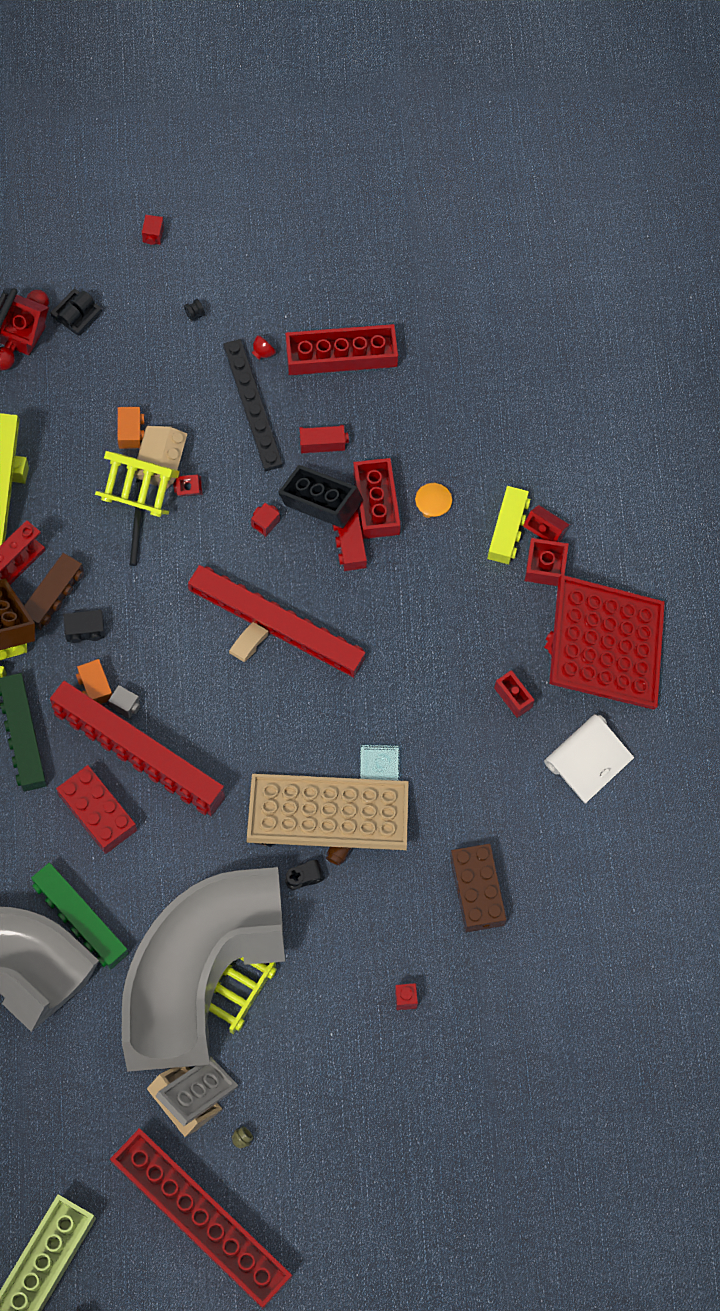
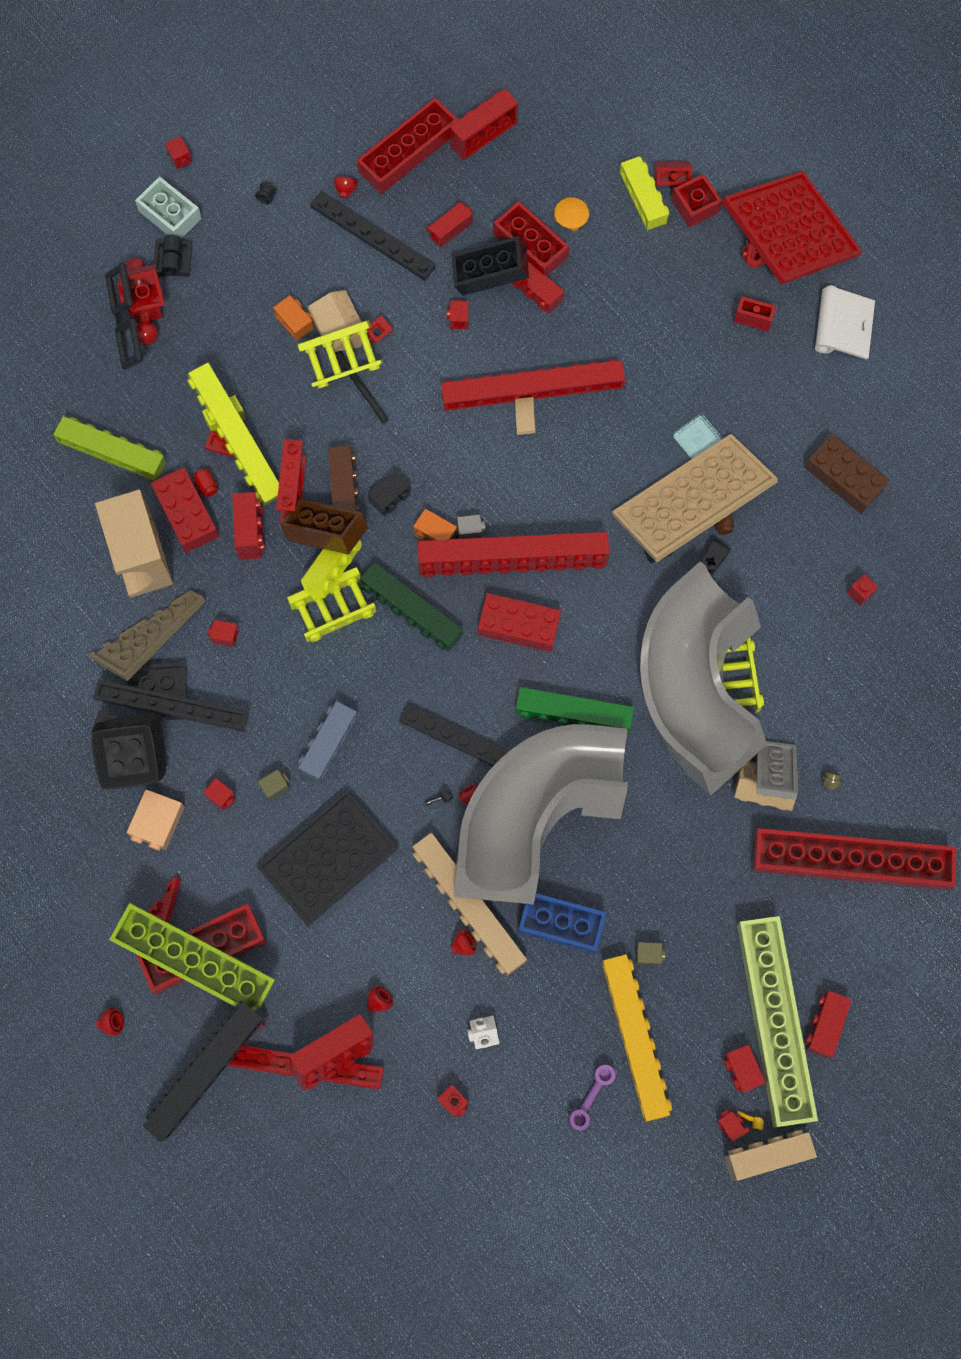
camera: 35 degrees left, 5 degrees up
none -> light aqua brick [135,177,202,239]
none -> red brick [450,89,518,161]

